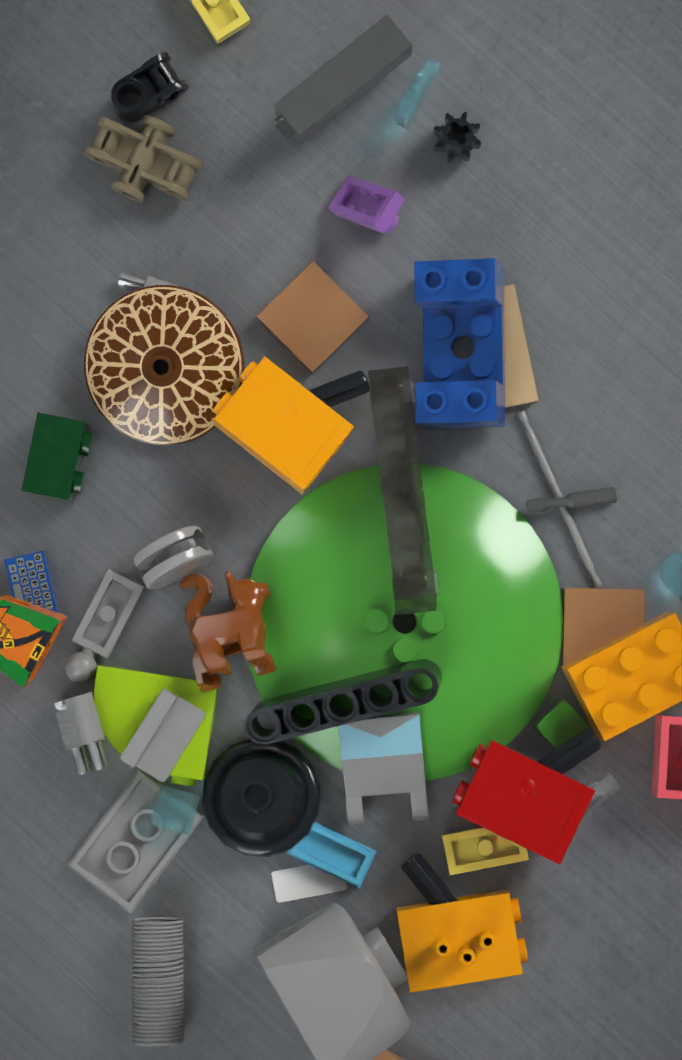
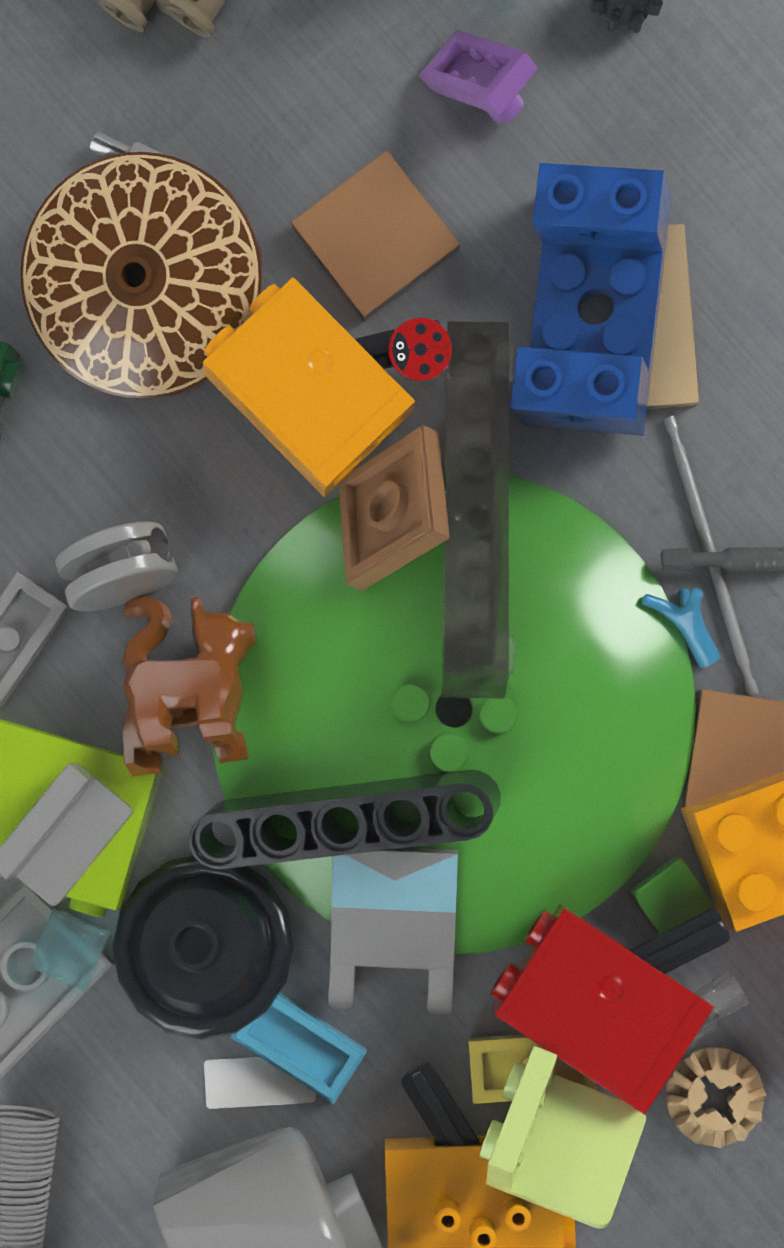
camera: 10 degrees right, 0 degrees up
none -> medium nougat tile [339,425,450,591]
none -> red tile [388,317,452,381]
none -> yellowish green bracket [480,1046,646,1229]
none -> dark azure bar [642,588,721,667]
none -> tan gear [666,1047,767,1149]

